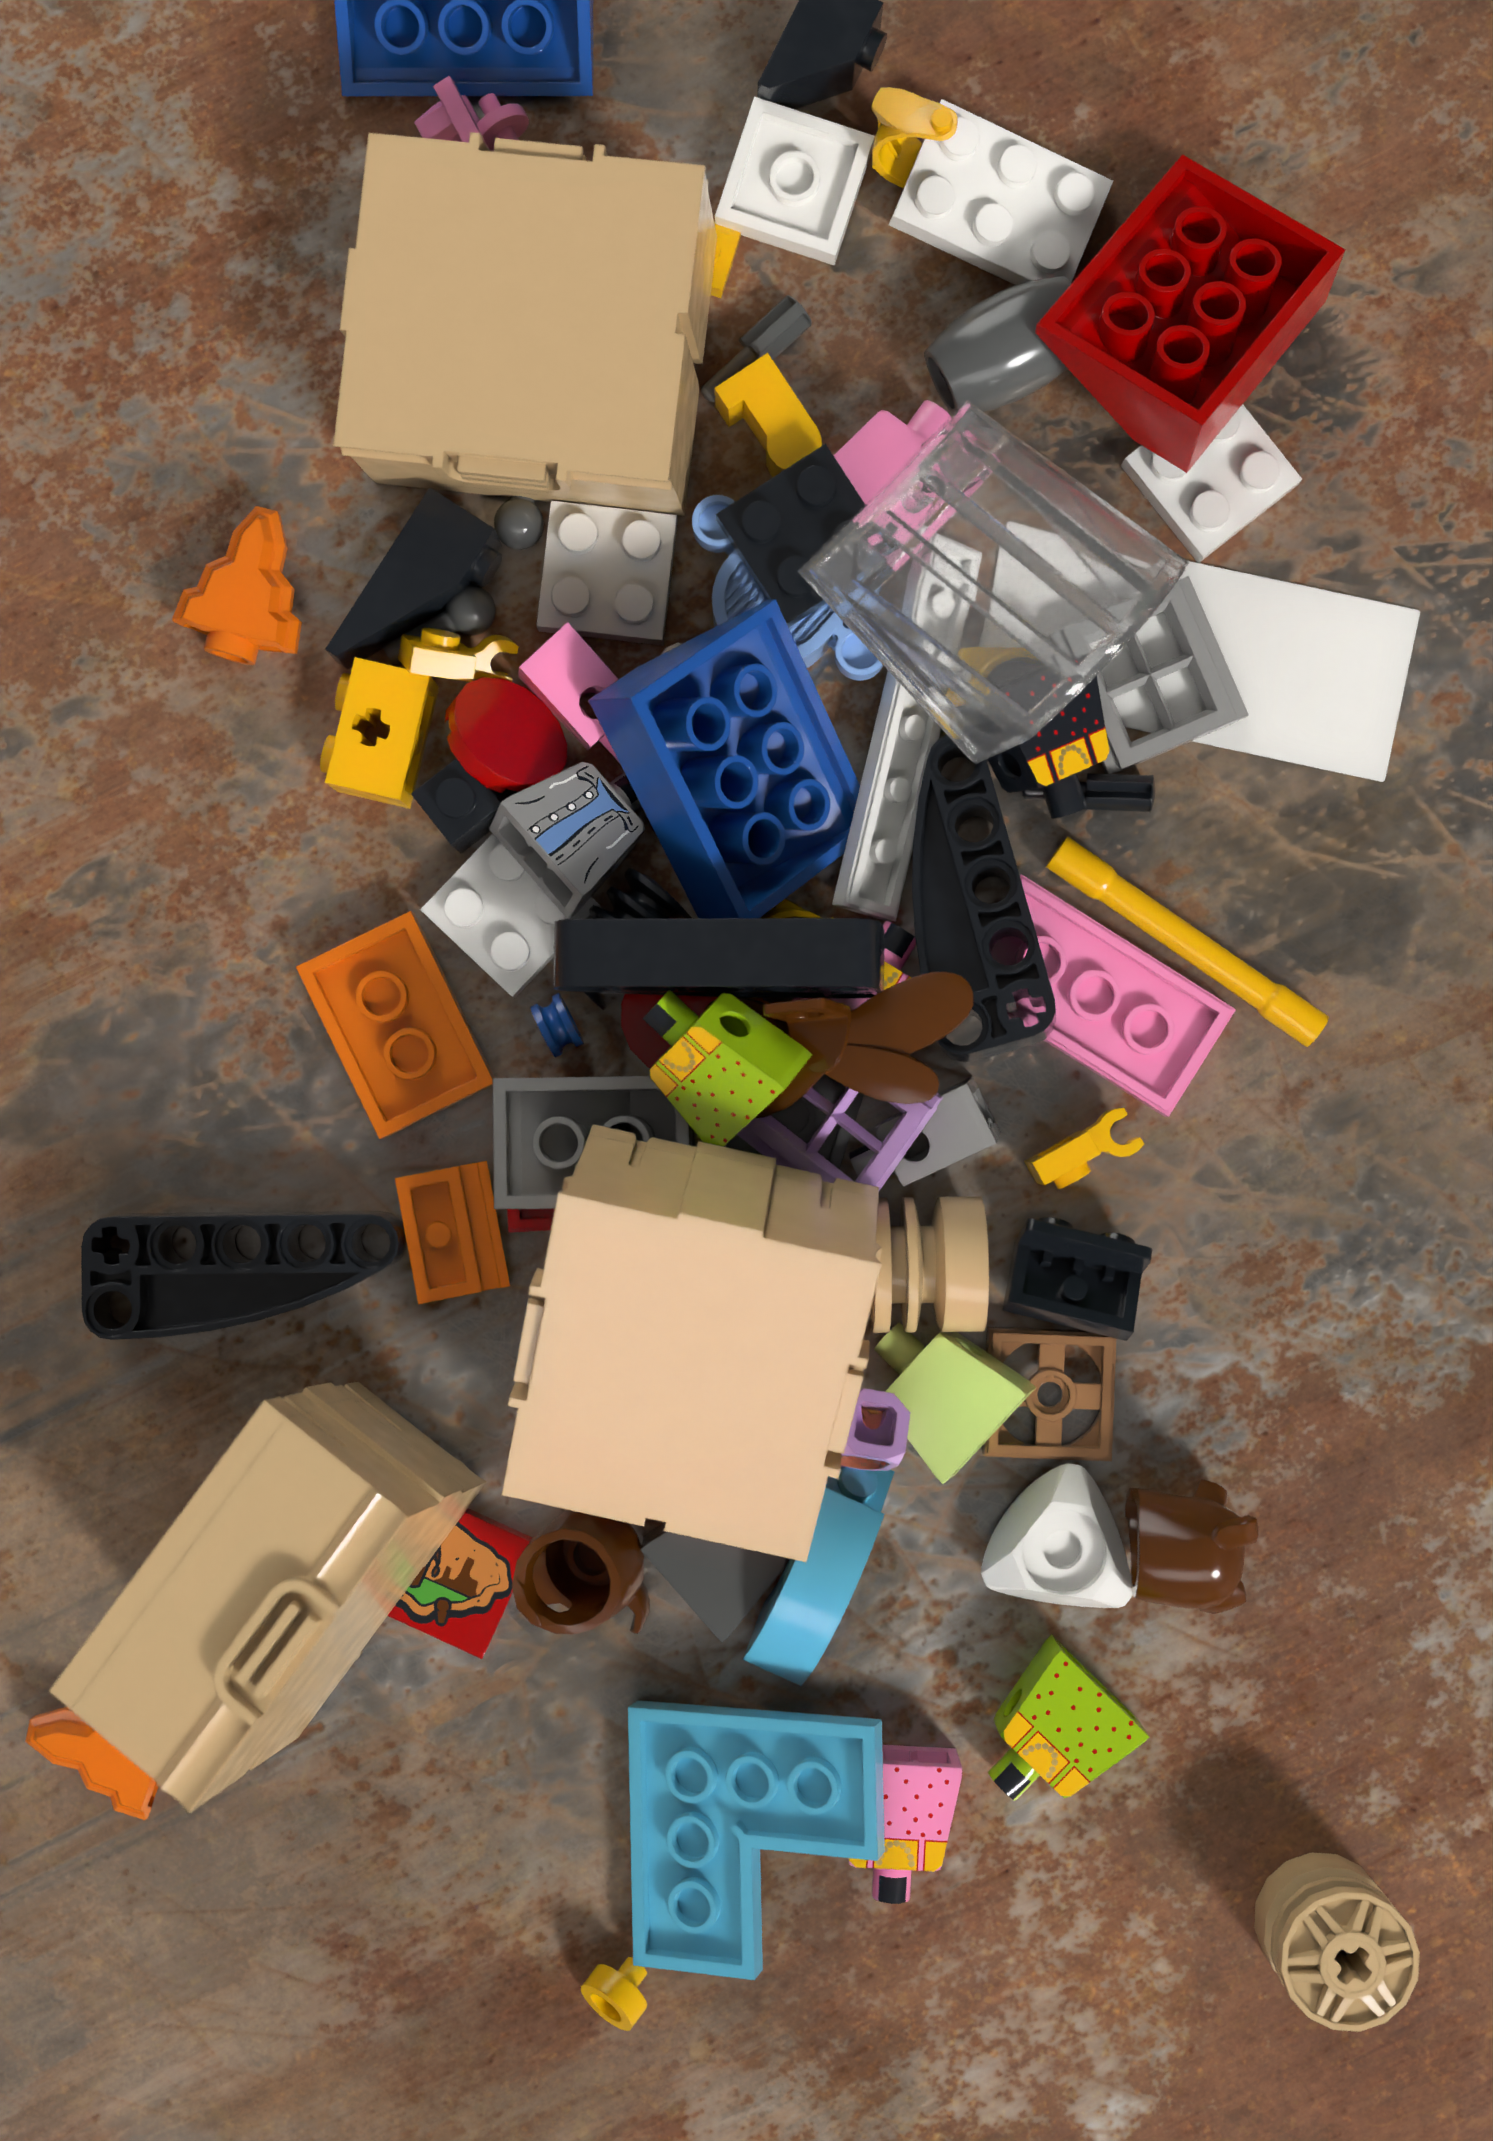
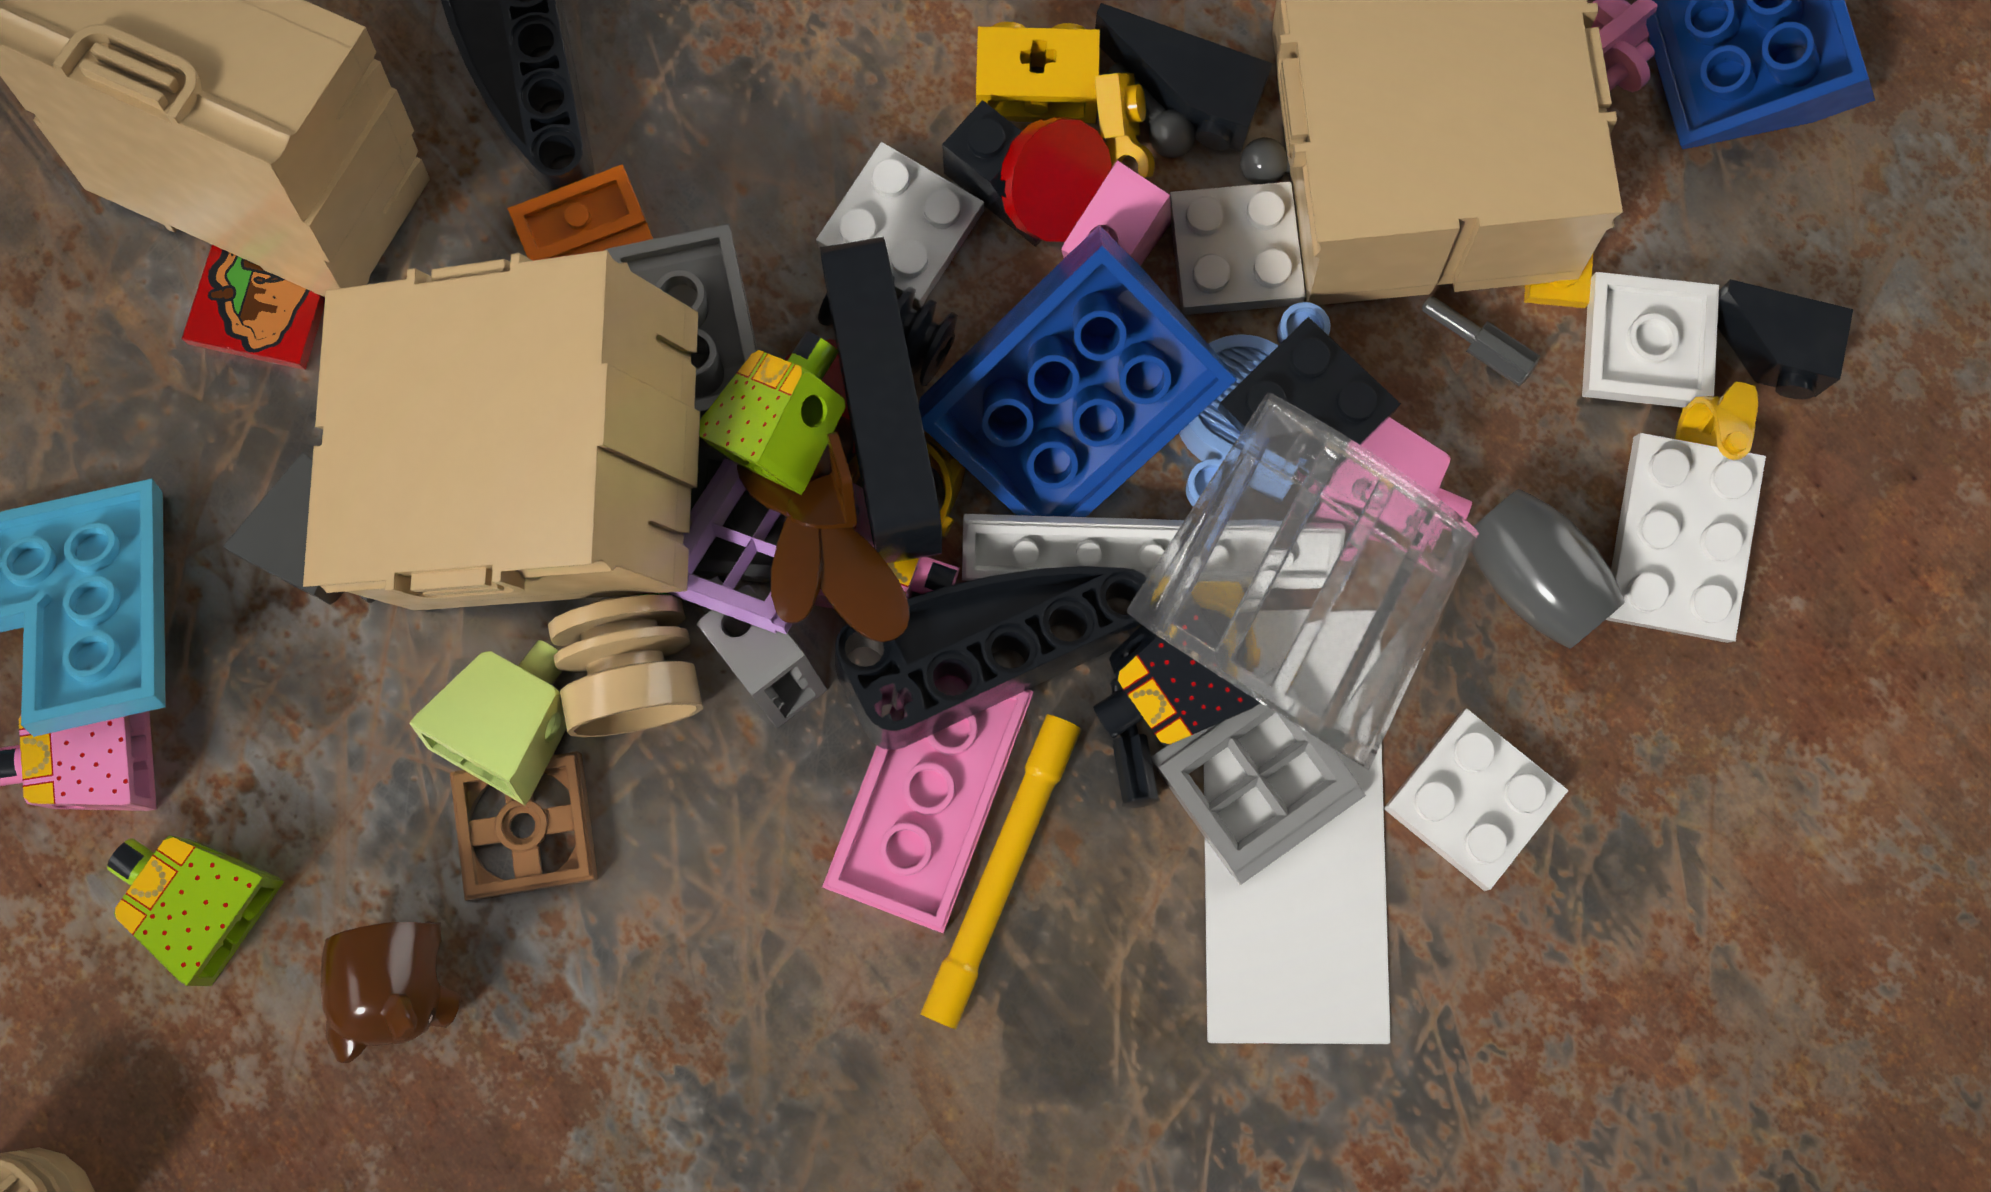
camera: 75 degrees right, 10 degrees down
orange plate [296,911,495,1139] -> none
light grey torso [489,762,645,919] -> none
reddish brown piece [512,1510,650,1635] -> none
blue bush [530,993,584,1058] -> none
yellow leg [714,353,822,477] -> none
medium azure arch [743,1467,894,1686] -> none
lavender rock [841,1388,910,1471] -> none
white hat [981,1463,1133,1608] -> none
black bracket [1003,1217,1152,1341] -> none
yellow plate [1024,1108,1144,1189] -> none
red slope [1035,154,1346,473] -> none

